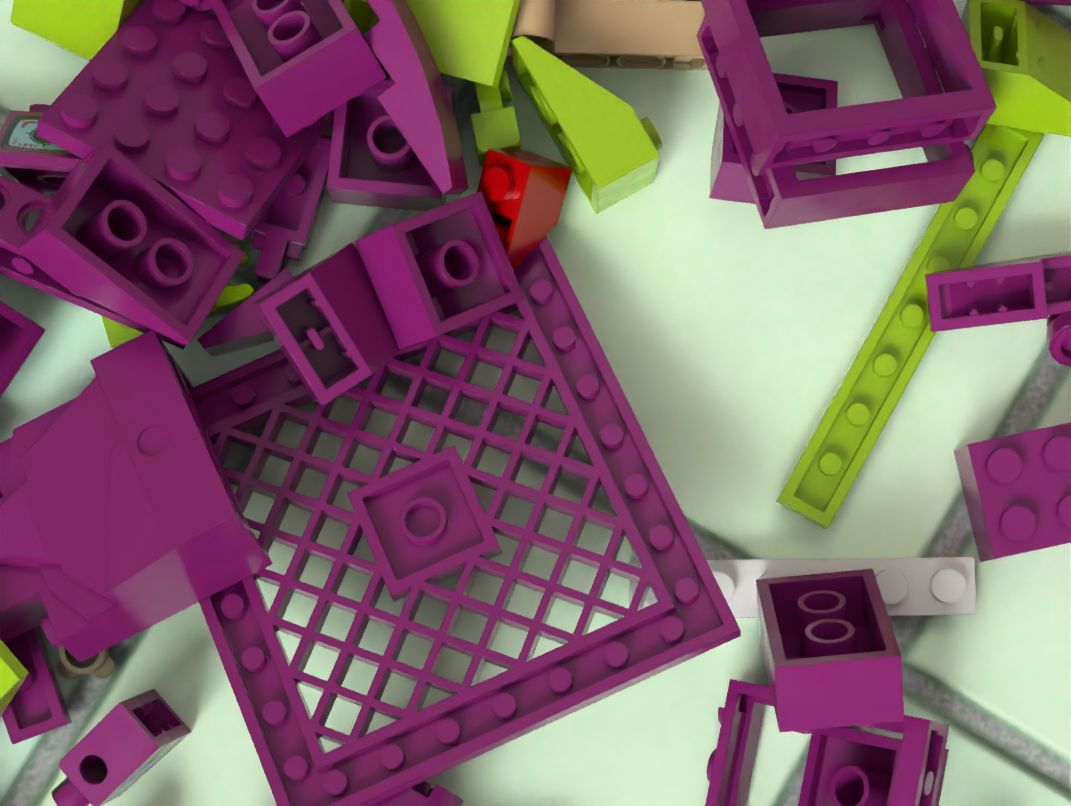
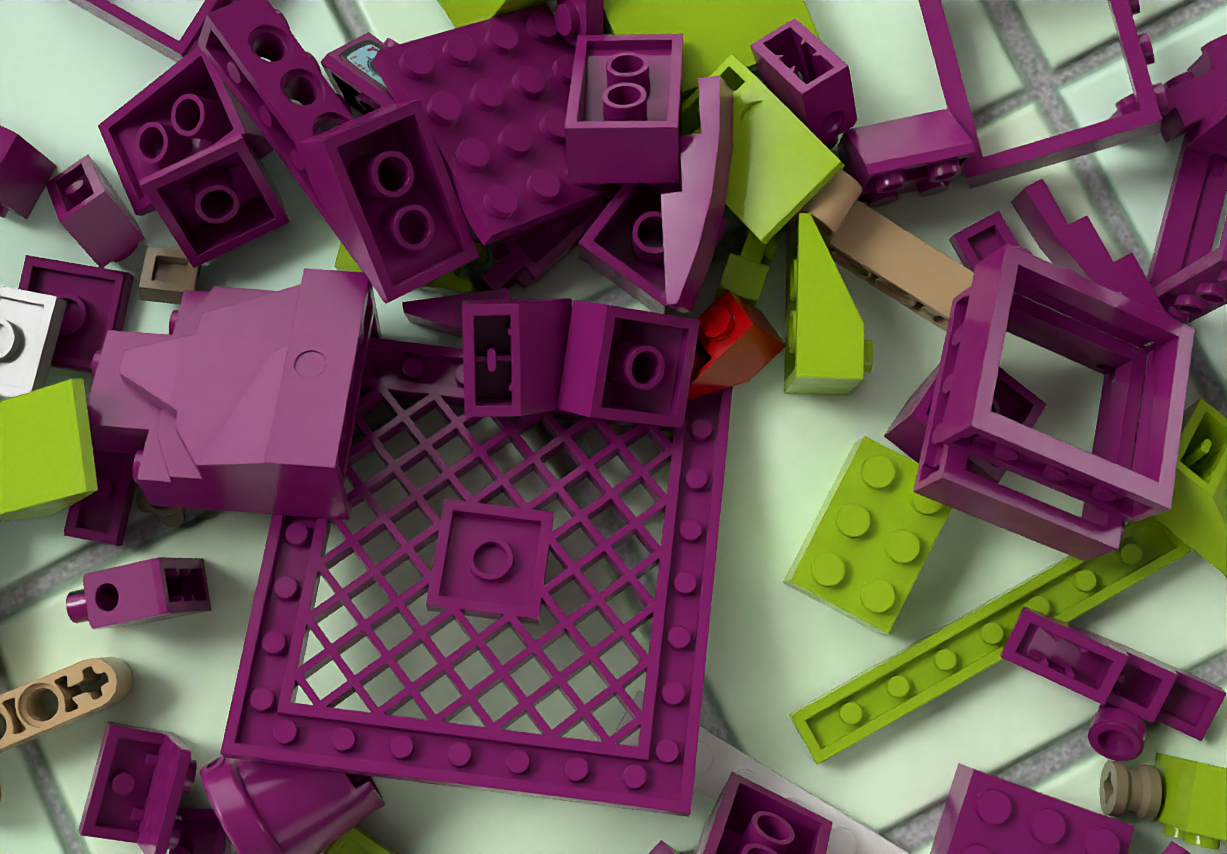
camera: 30 degrees right, 0 degrees up
none -> lime brick [782,436,952,634]

